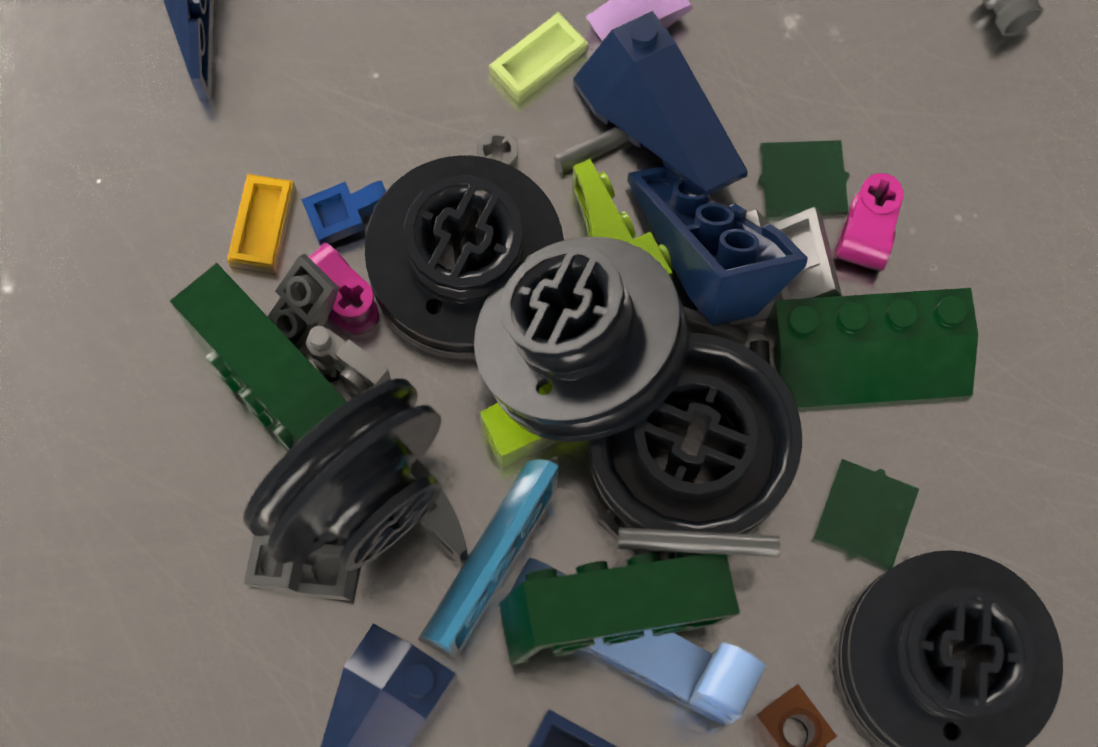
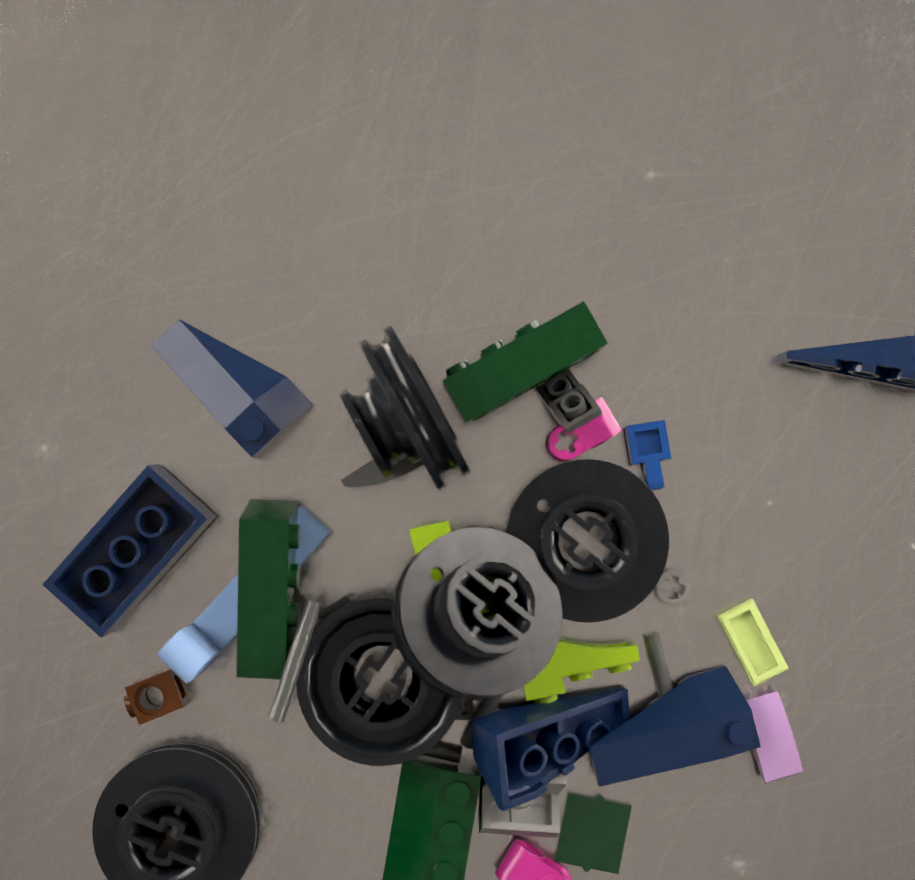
camera: 105 degrees right, 15 degrees up
yellow tile [227,174,296,274] -> none
dark grey slope [244,535,358,601] -> none
light grey plate [306,326,391,398] -> none
dark azure slope [418,460,559,661] -> none
clear green piece [812,459,919,569] -> none

